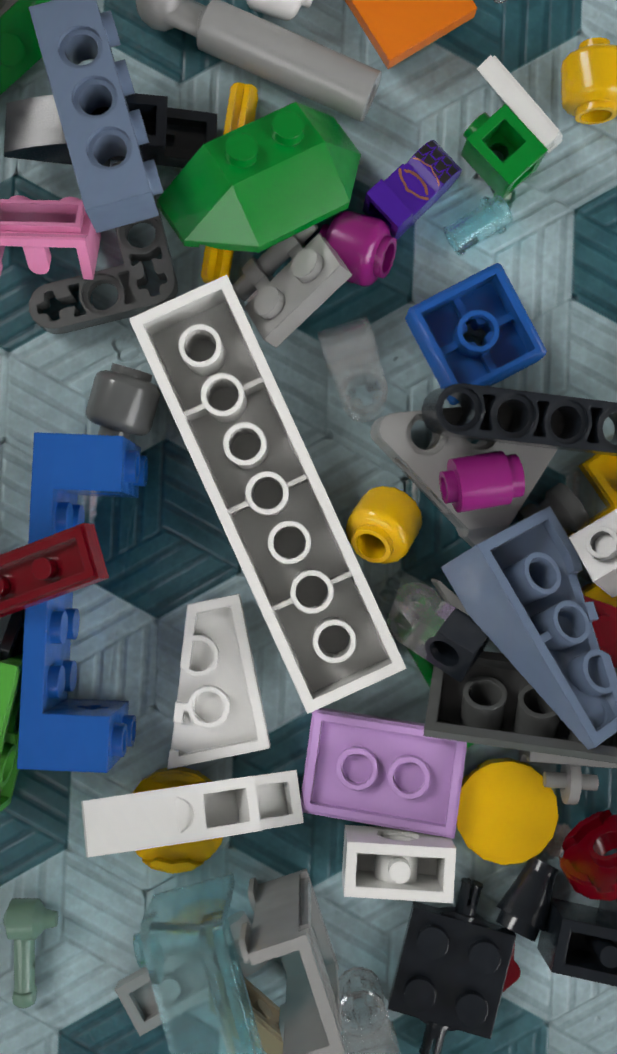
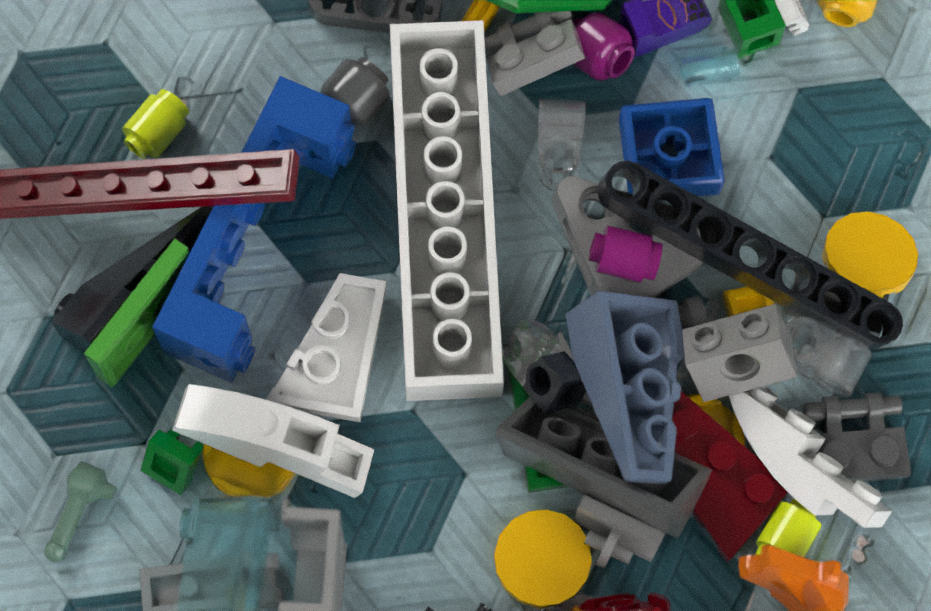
camera: 20 degrees right, 15 degrees down
lavender tile [301,708,467,839] -> none
white brick [342,825,456,903] -> none
yellow head [346,486,422,564] -> none
none -> green tile [140,428,204,495]

